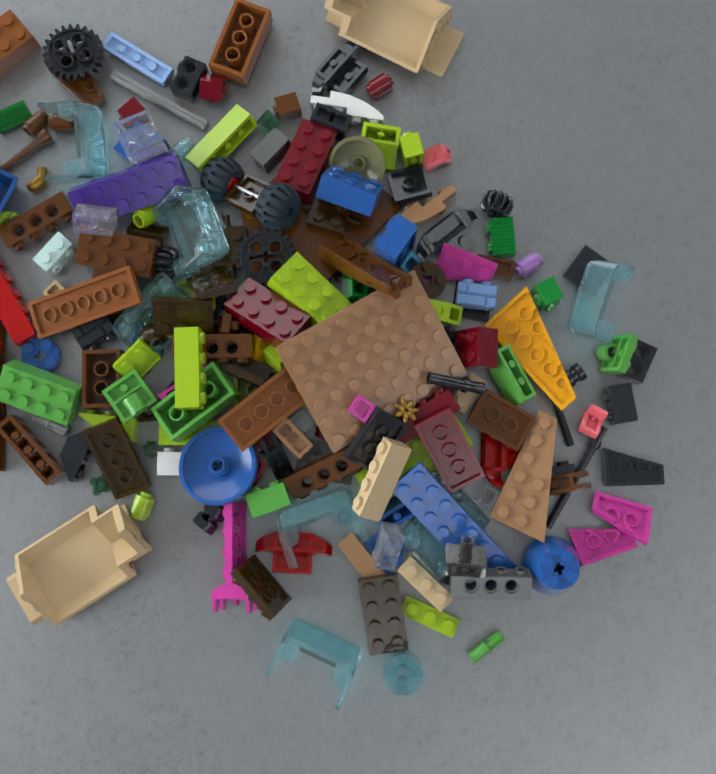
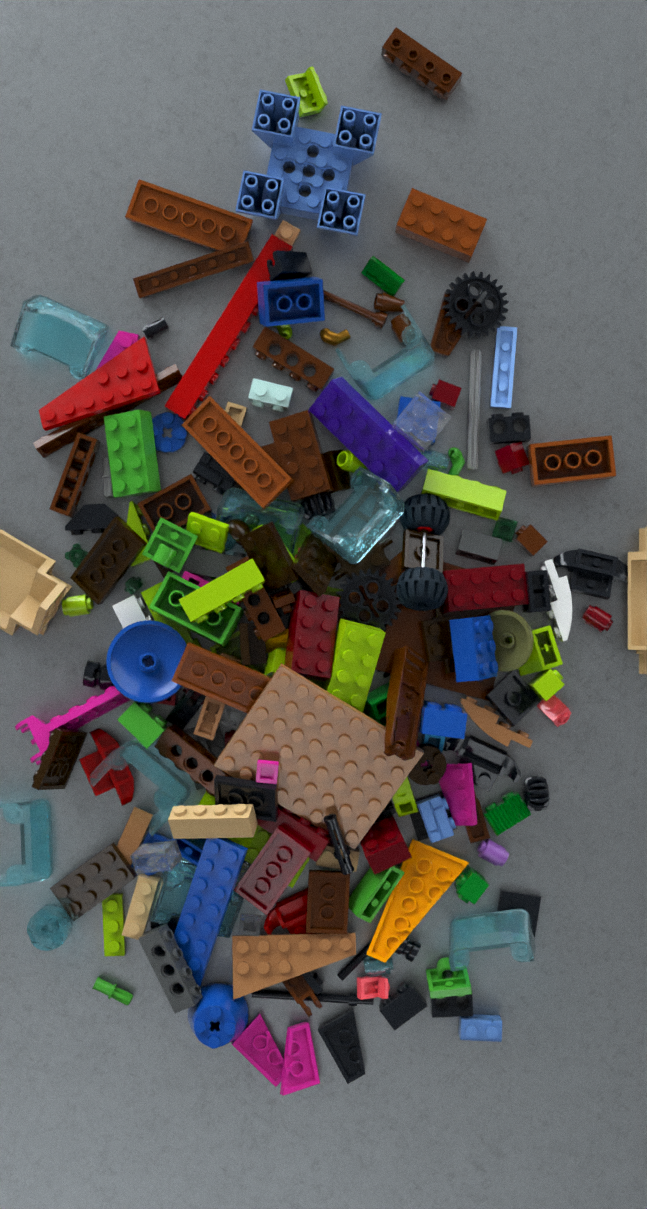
camera: 60 degrees right, 5 degrees up
clear brick [72,203,118,237] -> none
pearl gold plant [394,398,419,423] -> none
clear smoke brick [444,535,487,578] -> none
none -> clear light blue brick [363,956,394,977]
none -> bright green arm [448,447,465,475]
none -> medium blue brick [458,1014,502,1042]

